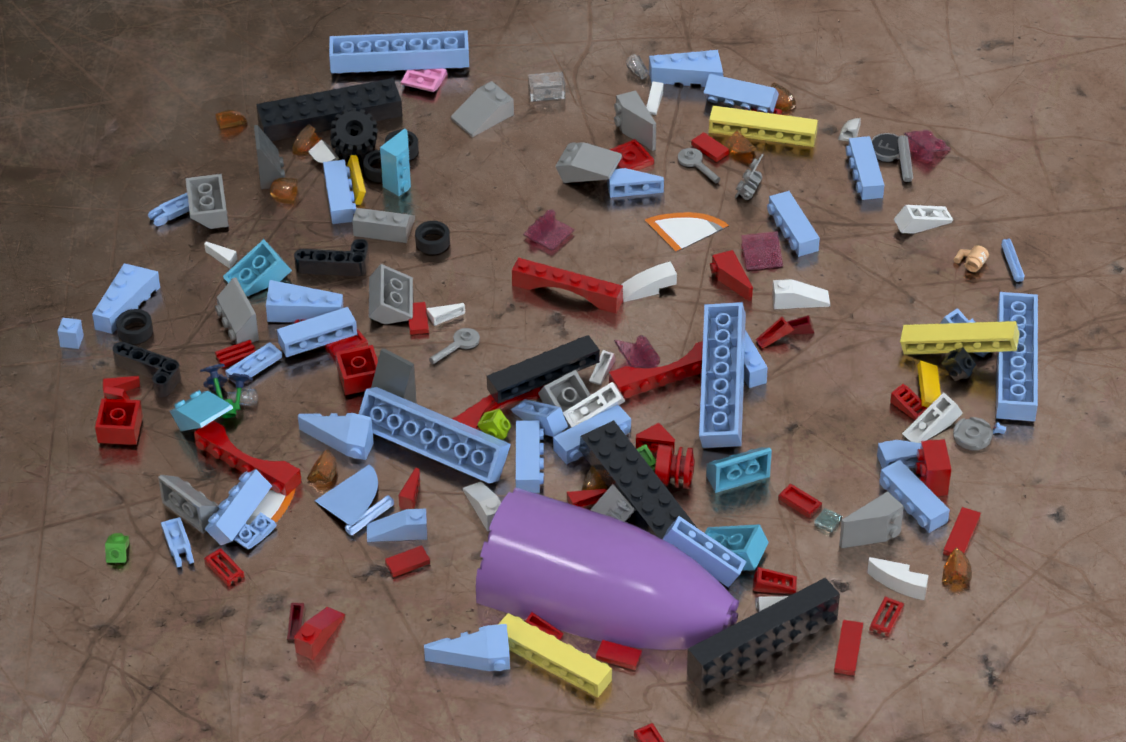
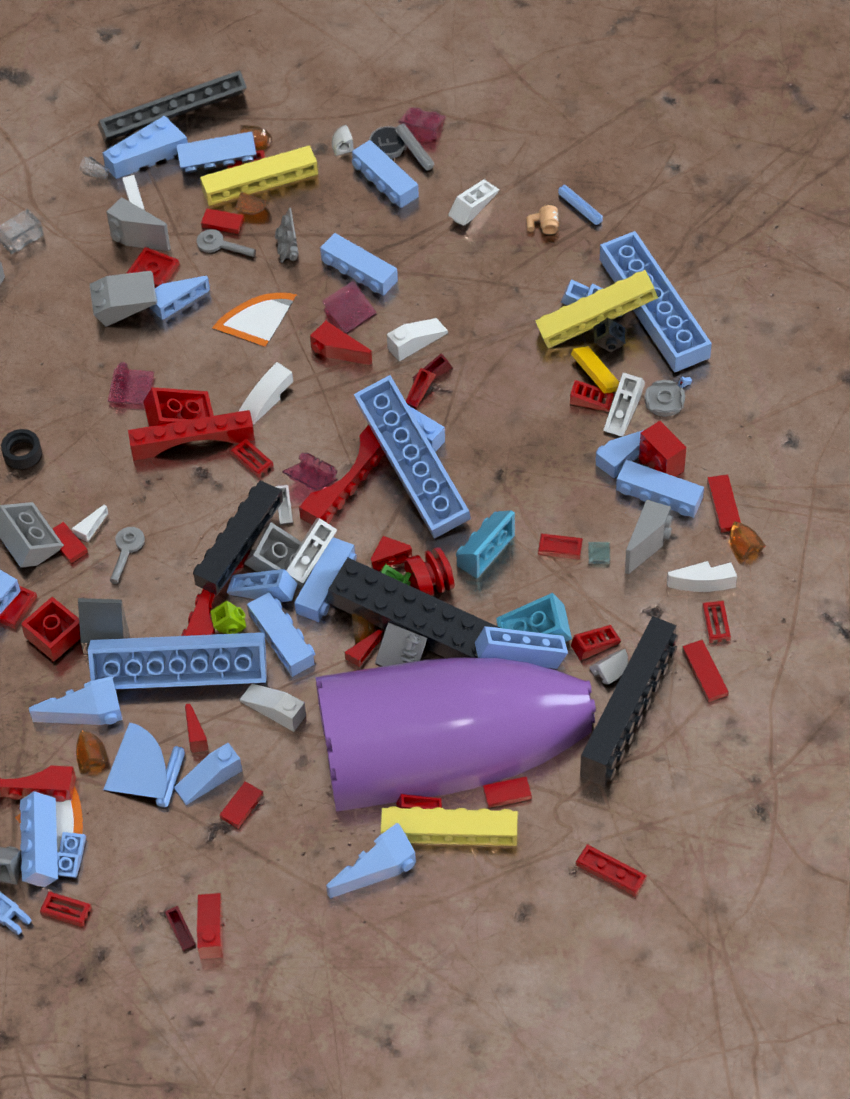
camera: 30 degrees left, 10 degrees up
none -> dark grey brick [97,70,247,142]
none -> red slope [143,387,214,426]
none -> red tile [230,439,274,478]

